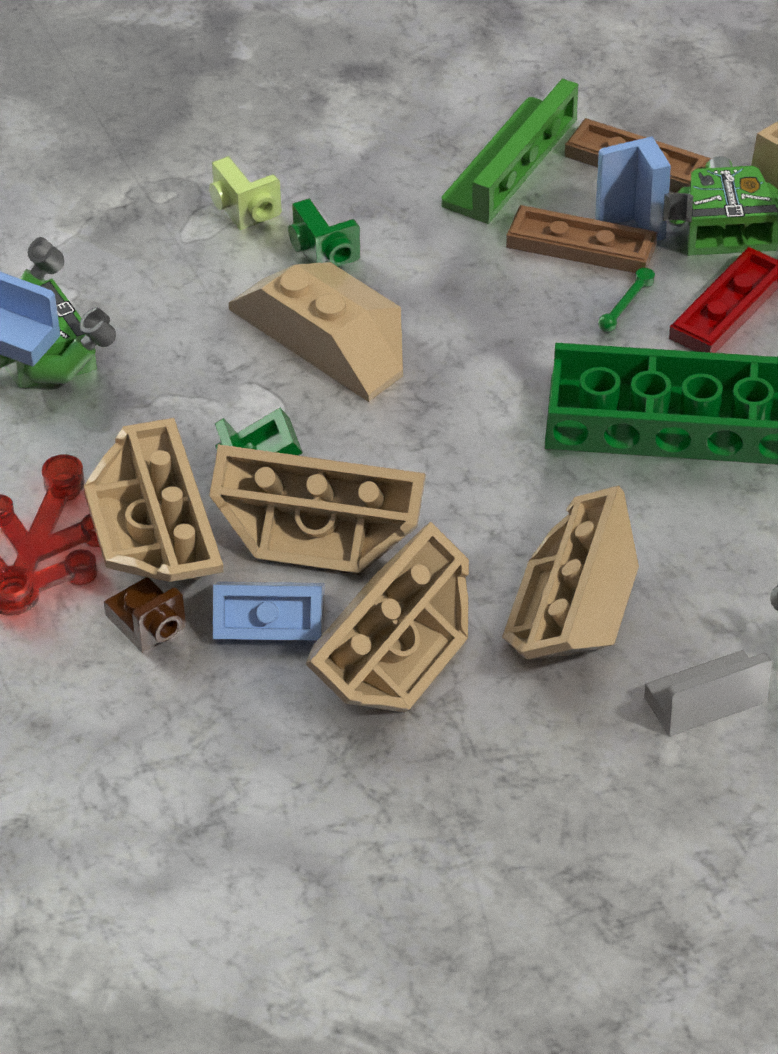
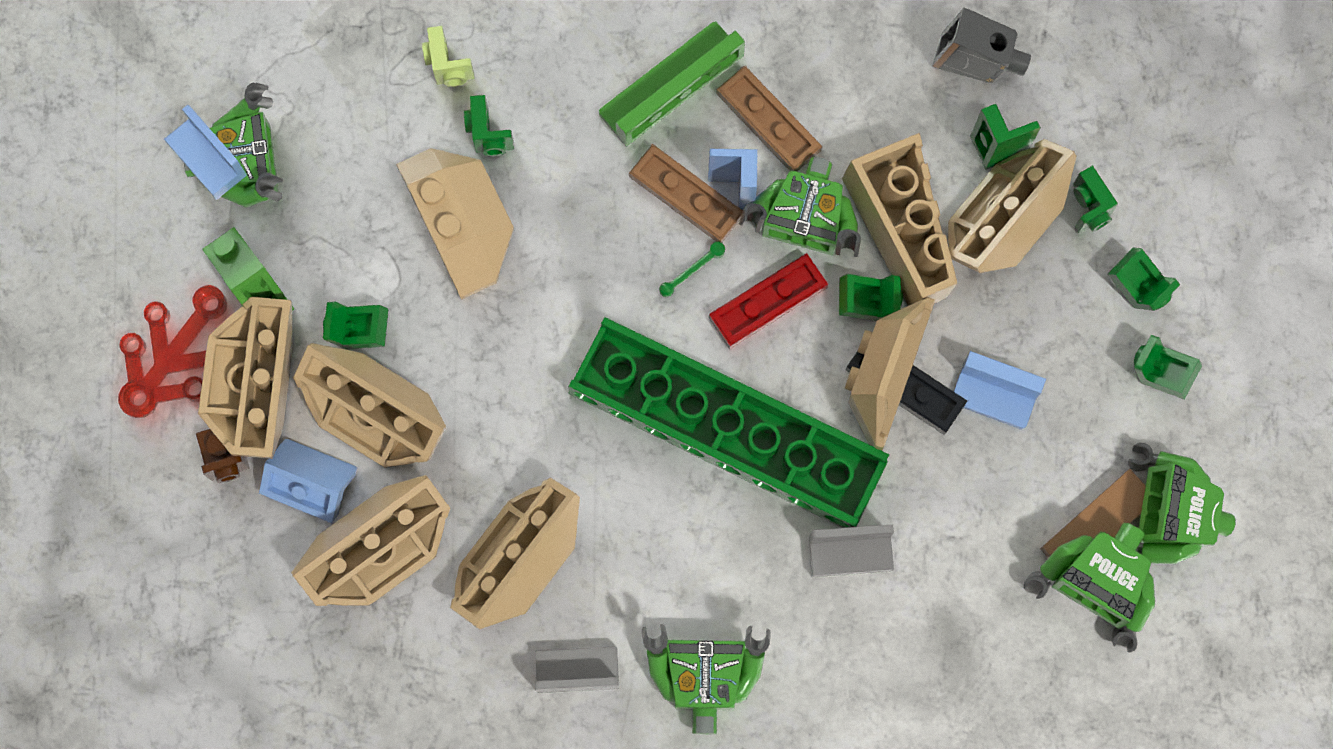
camera: 20 degrees right, 30 degrees up
none -> bright green bracket [202,227,294,311]

